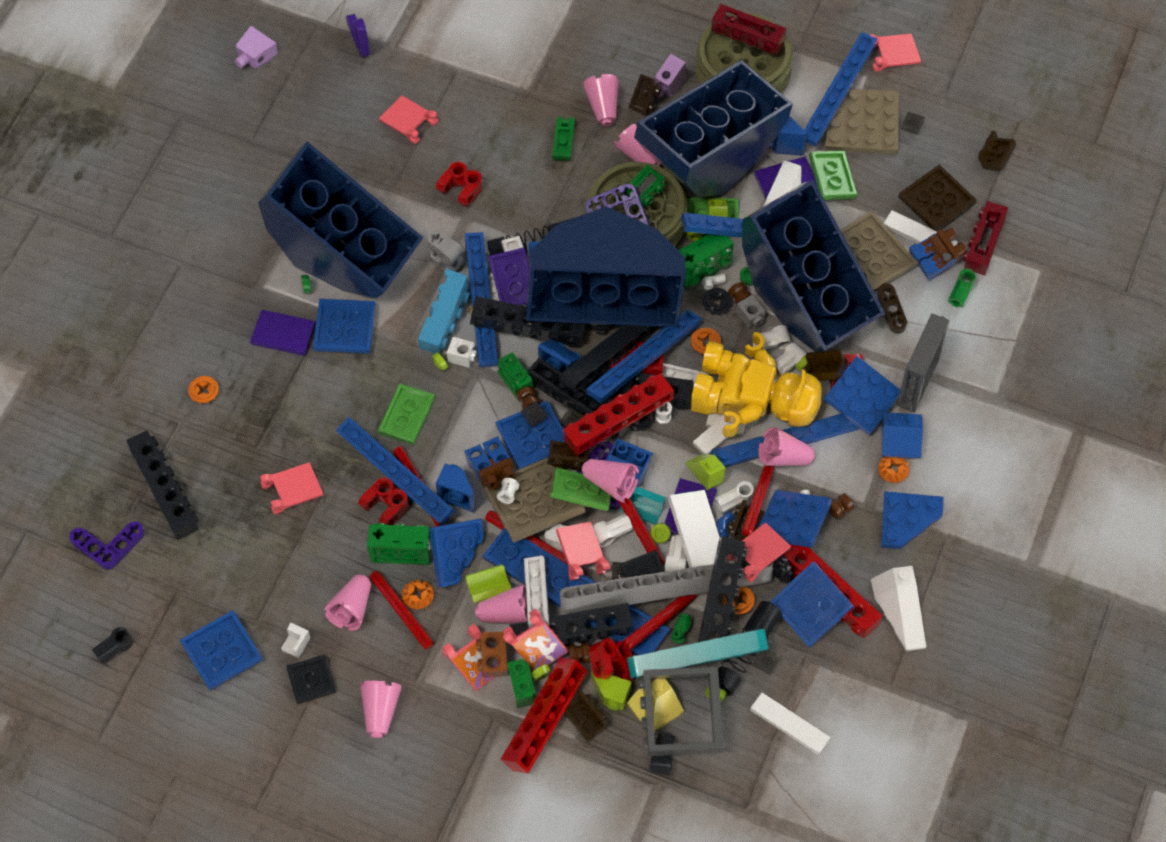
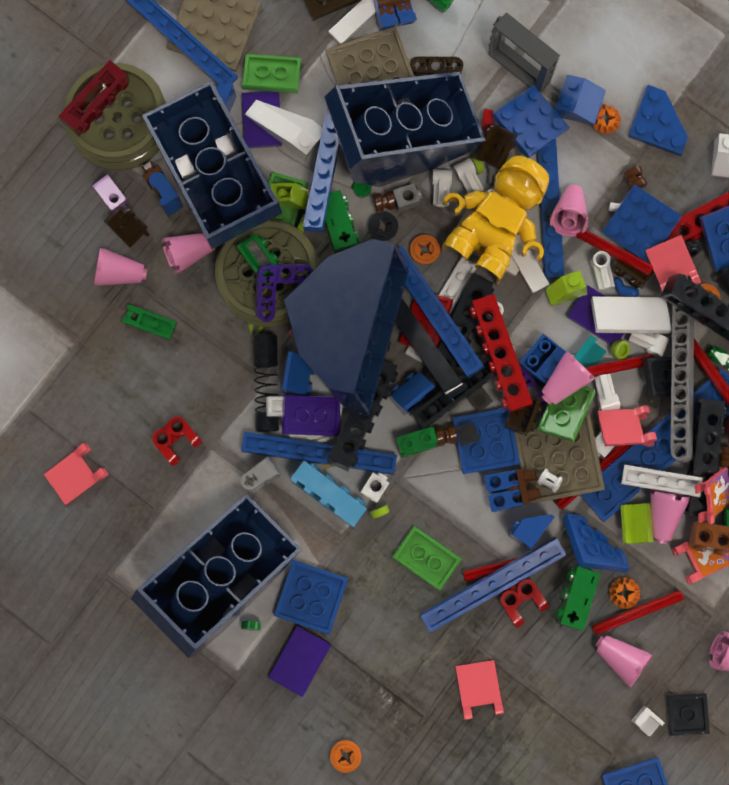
camera: 75 degrees left, 20 degrees up
white arm [702,274,726,290] -> none

